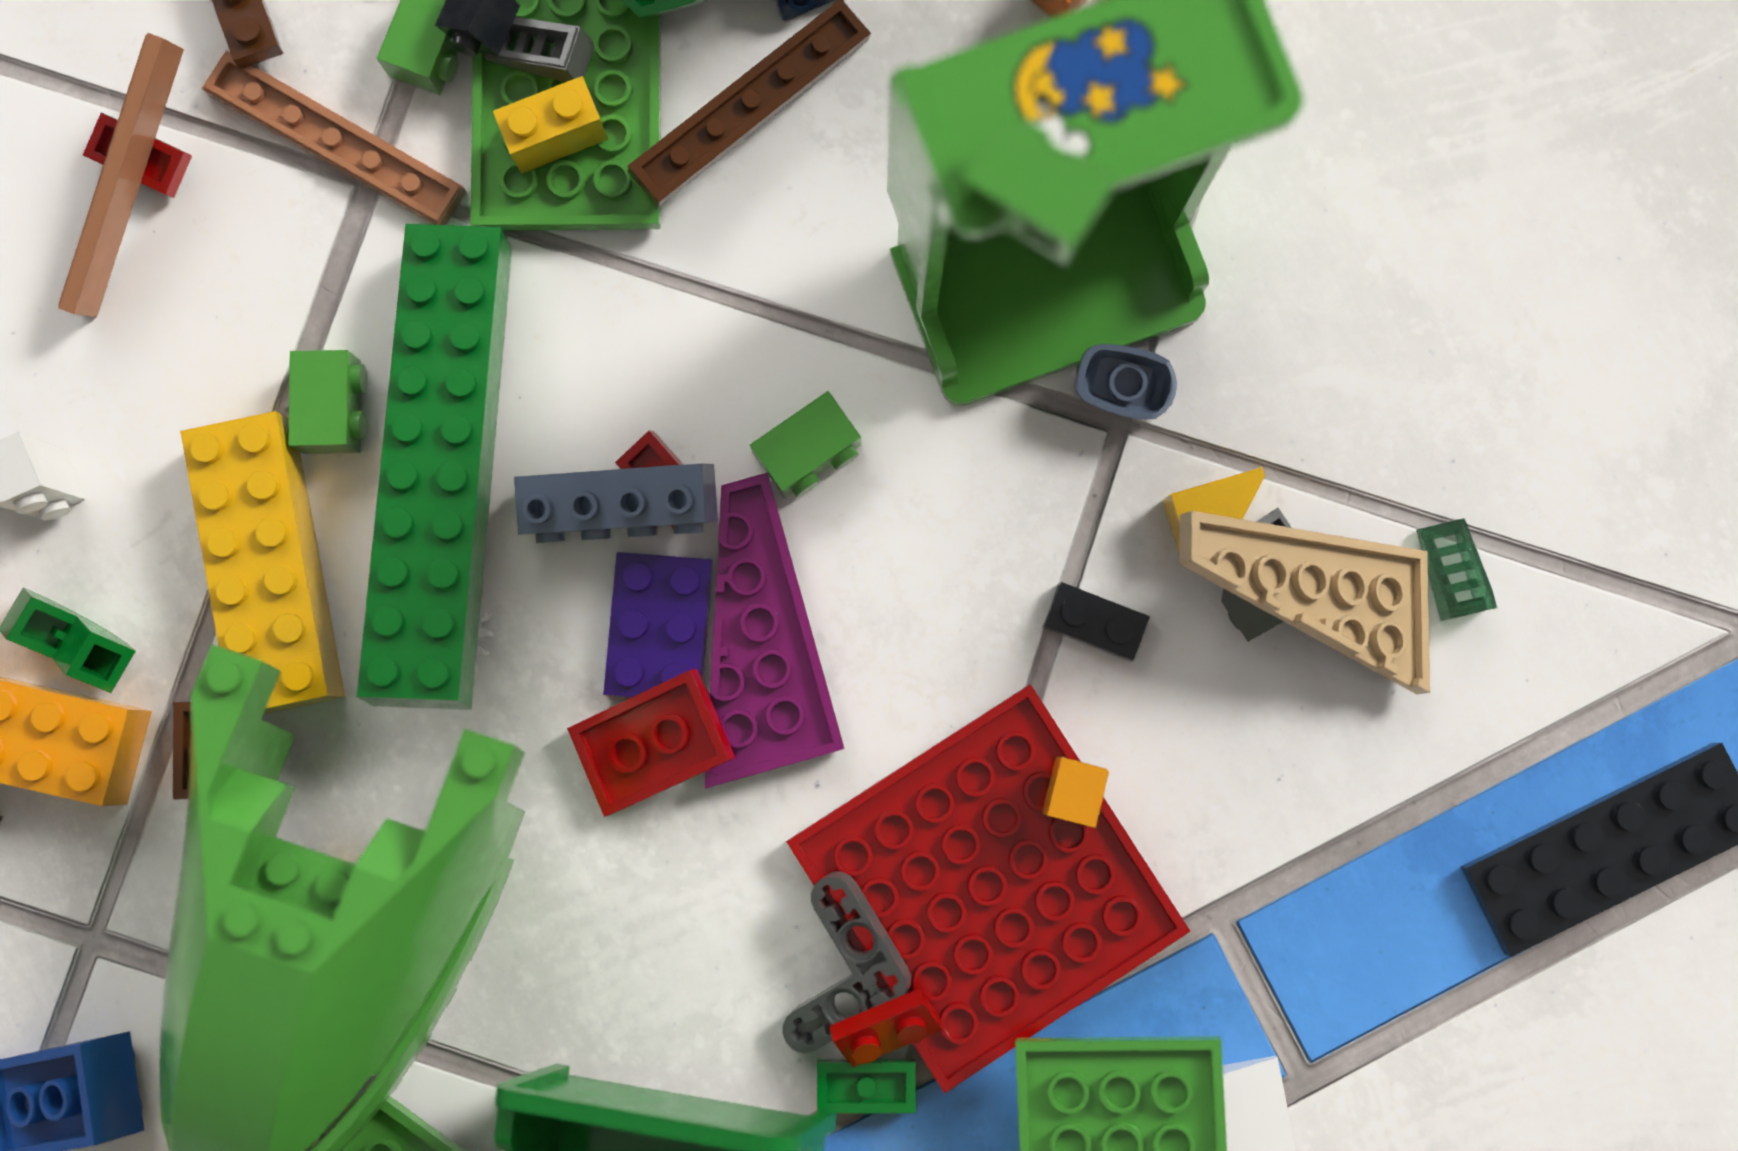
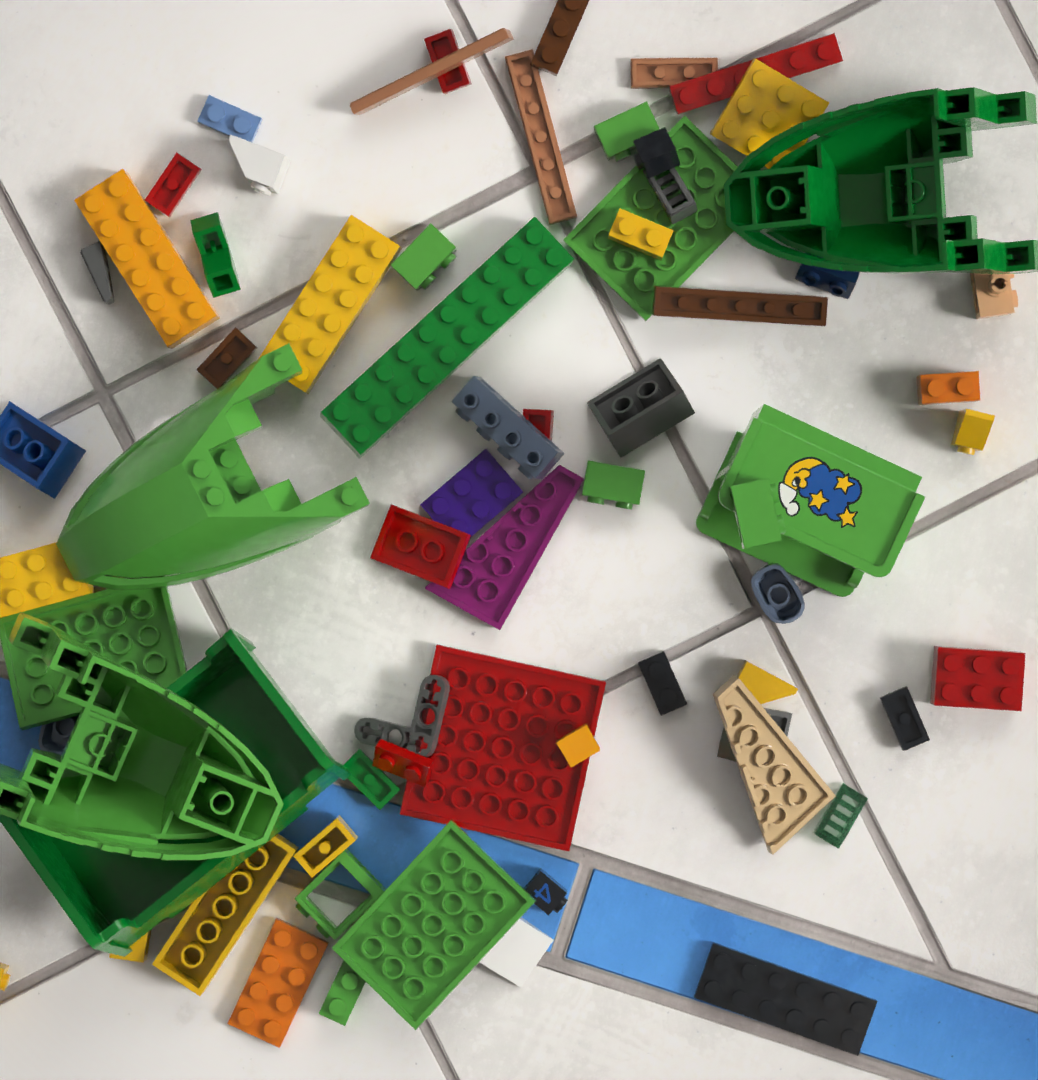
camera: 50 degrees right, 5 degrees up
none -> black brick [524,868,568,916]
none -> dark grey slope [587,358,695,458]
none -> black plate [879,686,930,751]
none -> red brick [930,646,1026,711]

